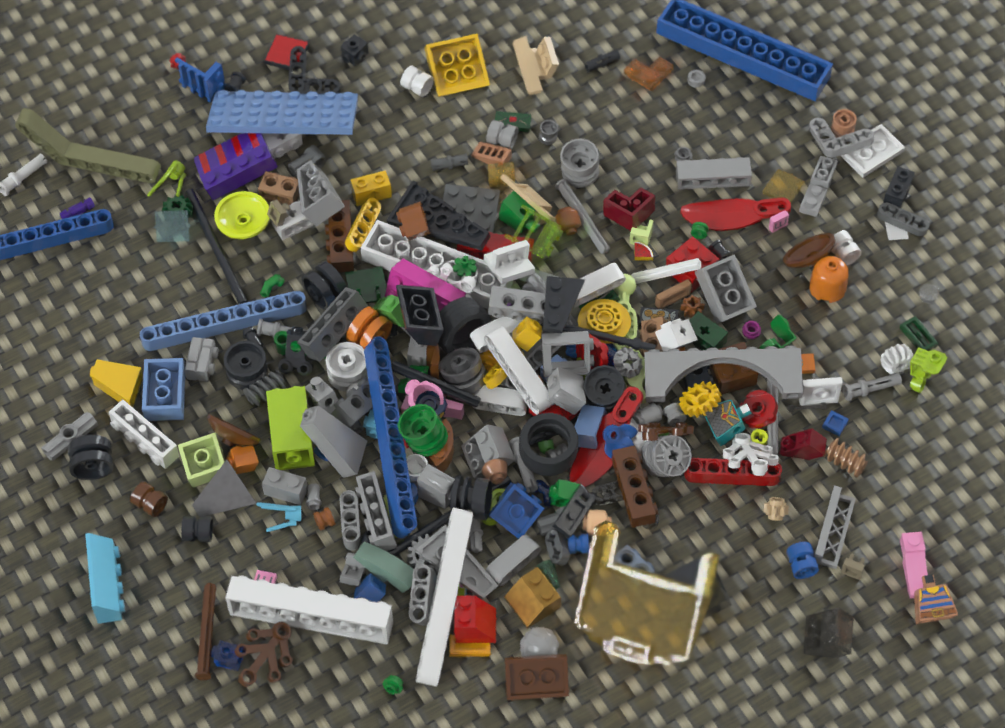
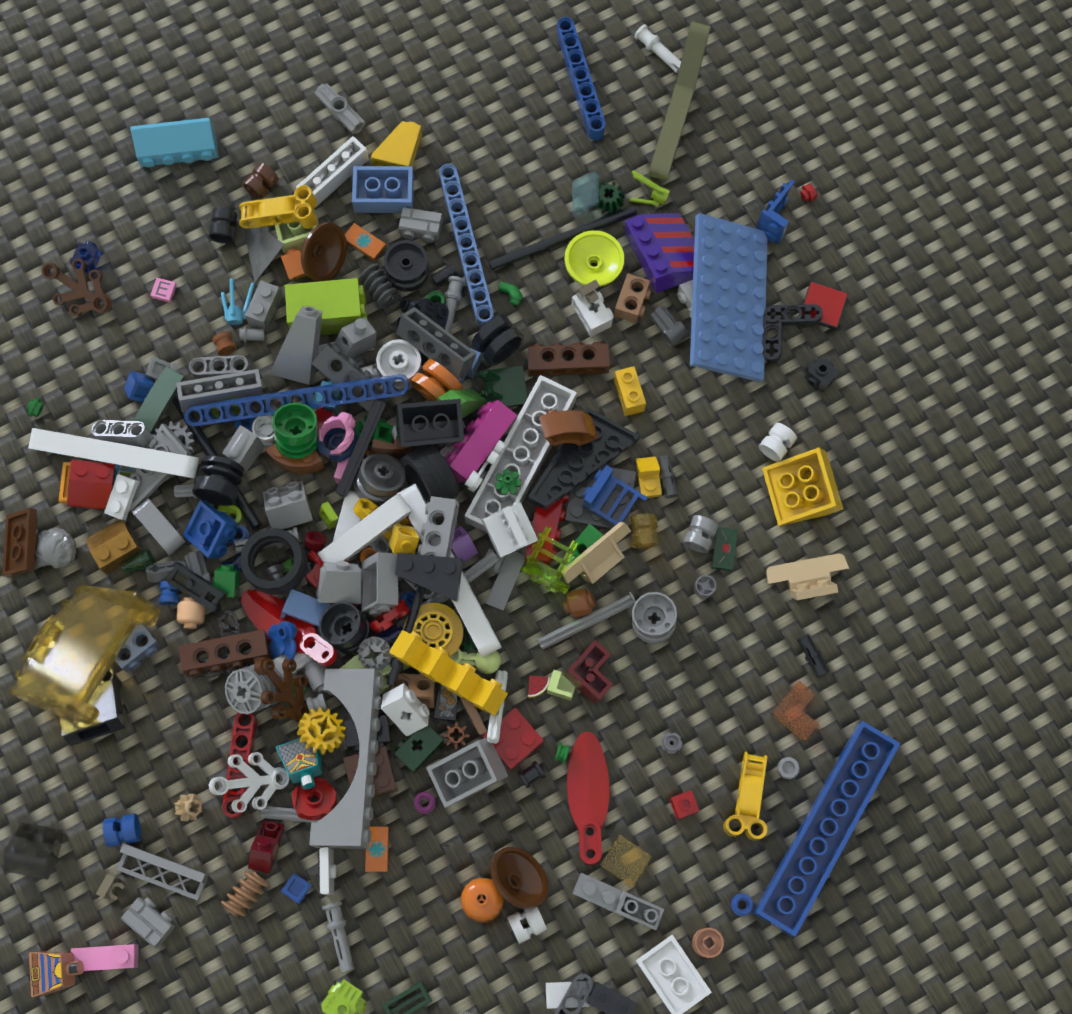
camera: 90 degrees right, 15 degrees up
dark purple axle [59,198,95,219] -> none
black wheel [68,435,113,480] -> none
reddish brown axle [195,583,216,680] -> none
black bush [224,71,246,92] -> none
white brick [226,576,393,645] -> none
light grey wedge [297,160,345,226] -> none
yellow beam [345,198,381,252] -> none
nougat slope [471,142,512,170] -> none
nougat cone [481,459,508,484] -> none
light grey brick [676,157,752,189] -> none
neon yellow bush [750,429,768,445] -> none
green piece [759,314,797,349] -> none
bright pink tile [769,210,789,233] -> none
light grey beam [810,118,874,158] -> none
white gear [880,344,913,374] -> none
none -> white plate [104,474,139,520]
none -> light grey brick [121,897,176,948]
none -> yellow piece [239,185,318,229]
none -> dark red tile [304,531,326,551]
none -> lime tile [319,501,339,530]
none -> orange tile [345,223,386,261]
none -> yellow brick [389,630,508,716]
none -> blue plate [582,465,648,526]
none -> yellow slope [636,457,662,498]
none -> red brick [669,790,700,820]
none -> yellow piece [723,752,767,841]
none -> blue plate [731,893,753,916]

